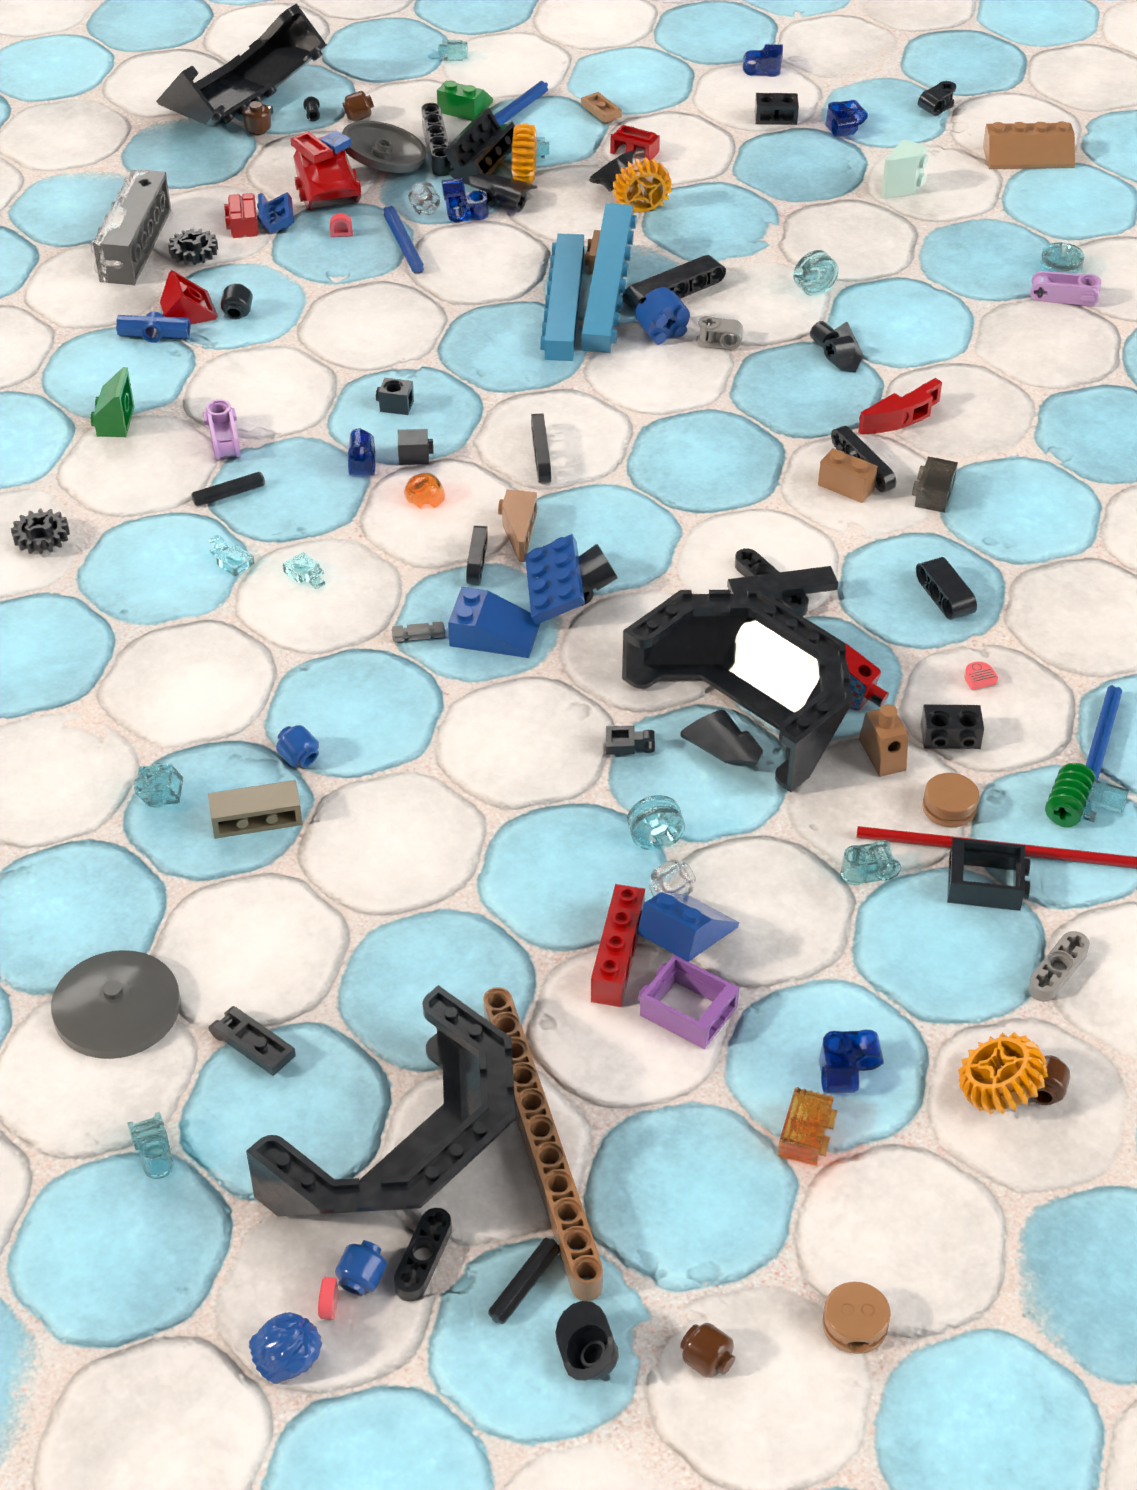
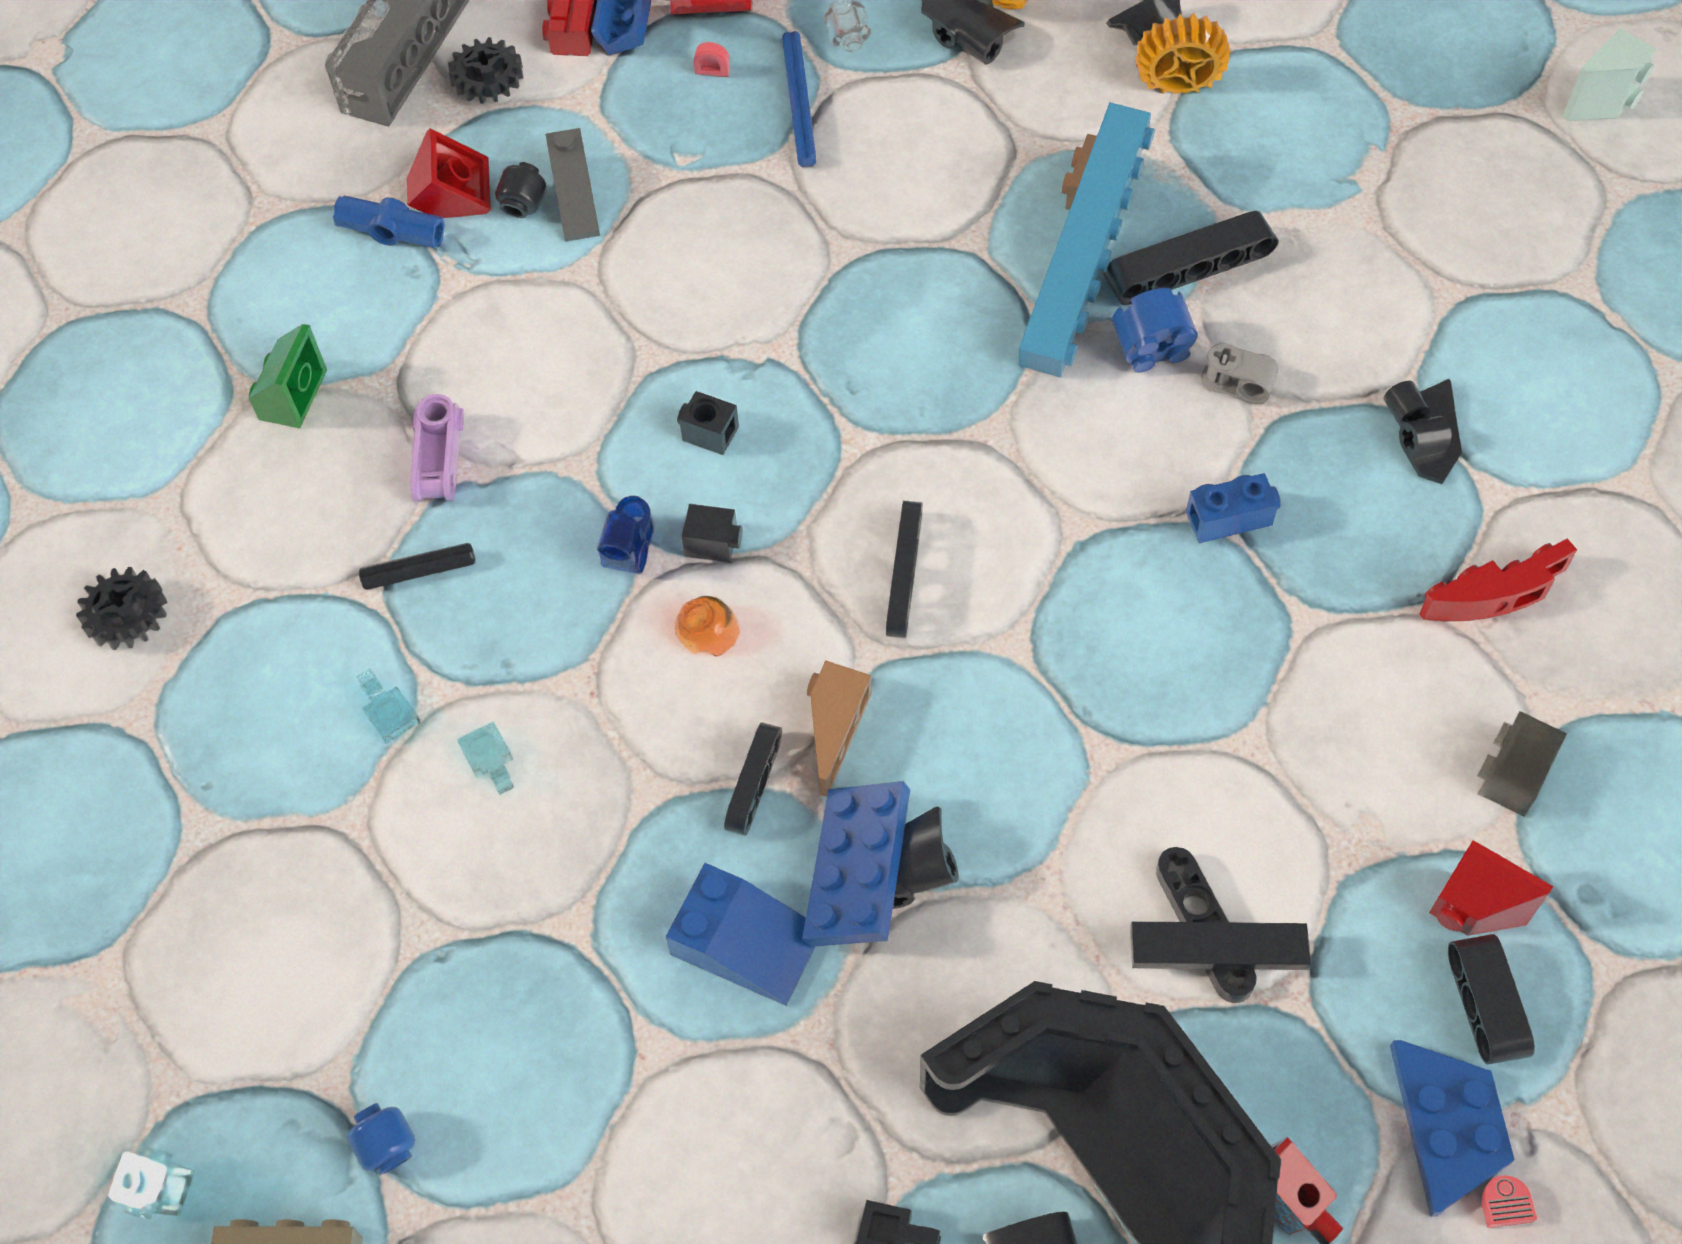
camera: 15 degrees right, 15 degrees up
light grey axle [392,621,445,642] -> none
clear blue piece [441,178,489,223] -> none
dark azure brick [540,233,584,361] -> none
clear light blue head [793,250,839,296] -> none
medium nougat brick [818,448,877,503] -> none
black beam [831,426,896,492] -> none
none -> dark grey slope [545,128,600,242]
none -> blue brick [1186,473,1281,543]
none -> blue wing [1390,1040,1515,1217]
none -> red slope [1429,840,1554,936]

